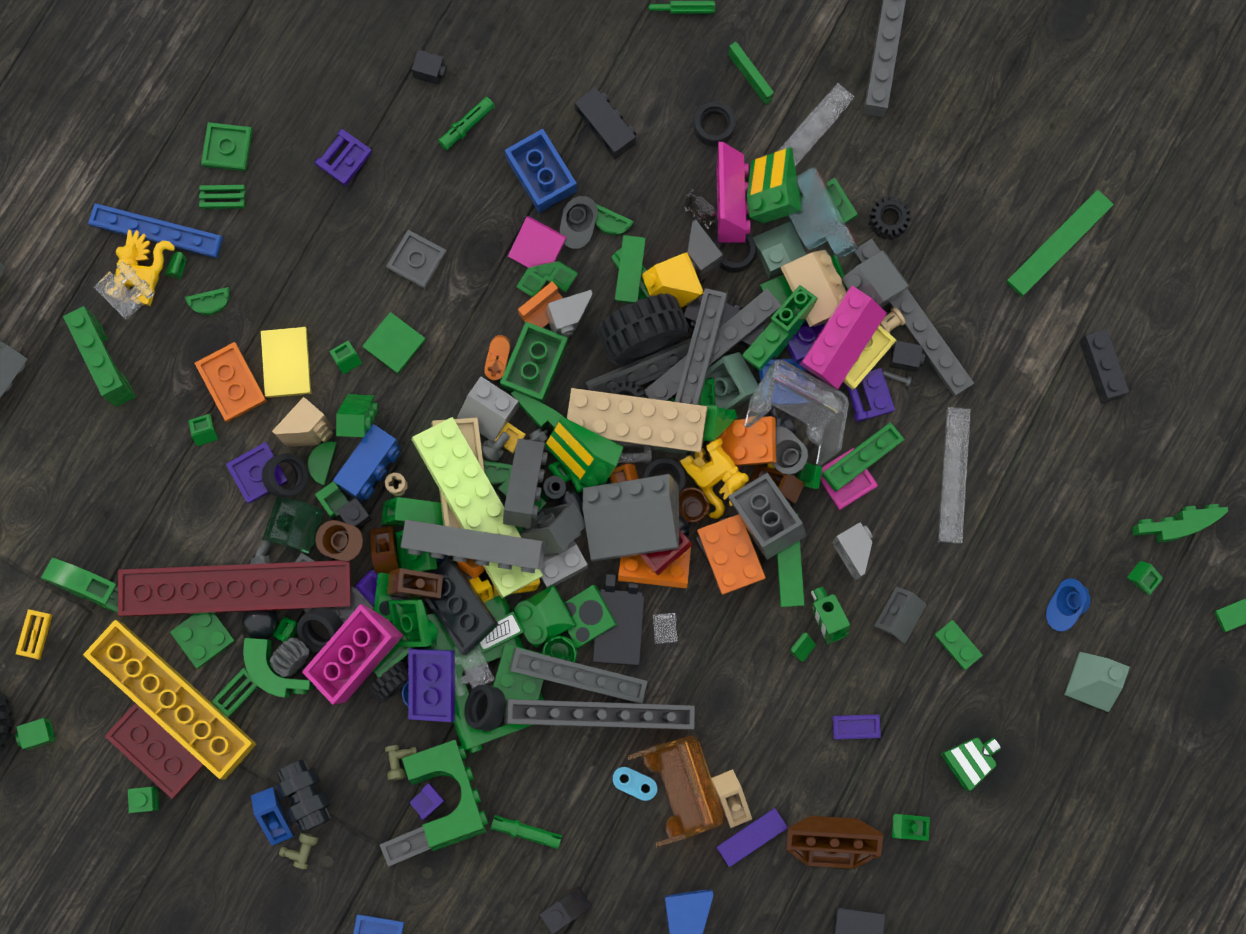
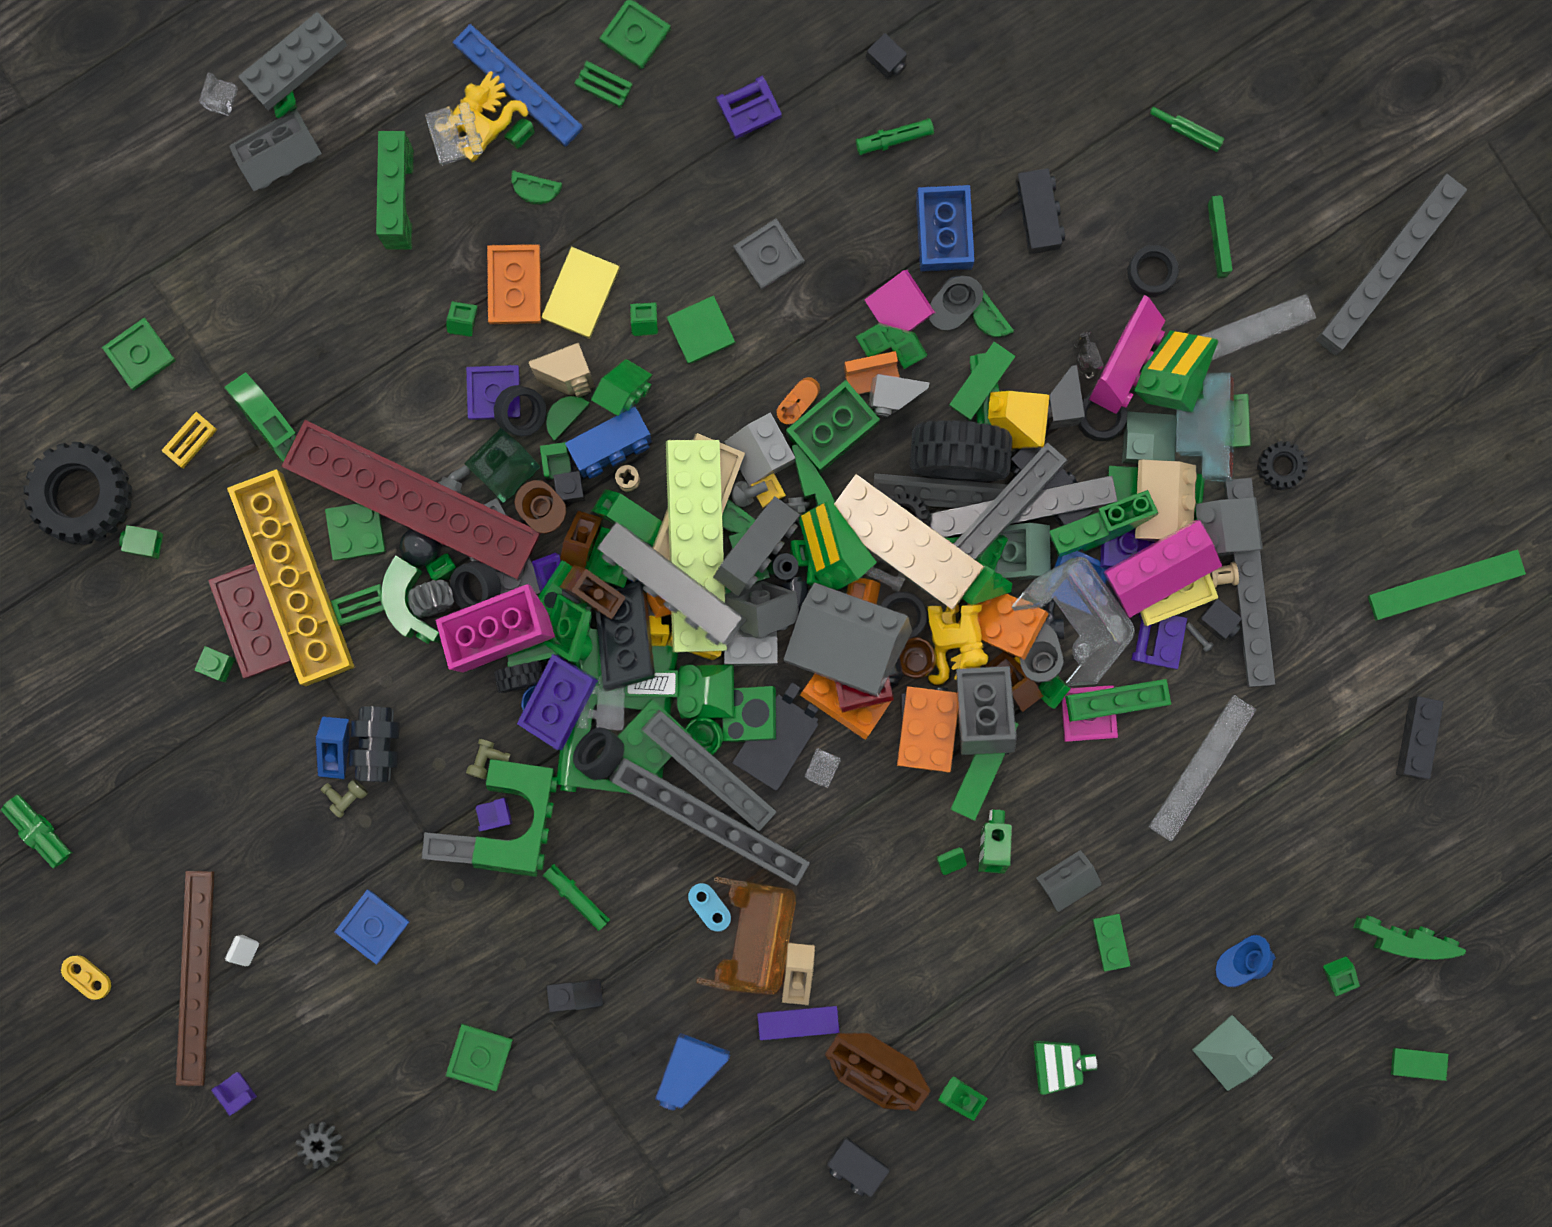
camera: 25 degrees right, 5 degrees up
light grey slope [831,522,873,581] -> none
dark purple tile [832,714,881,740] -> none

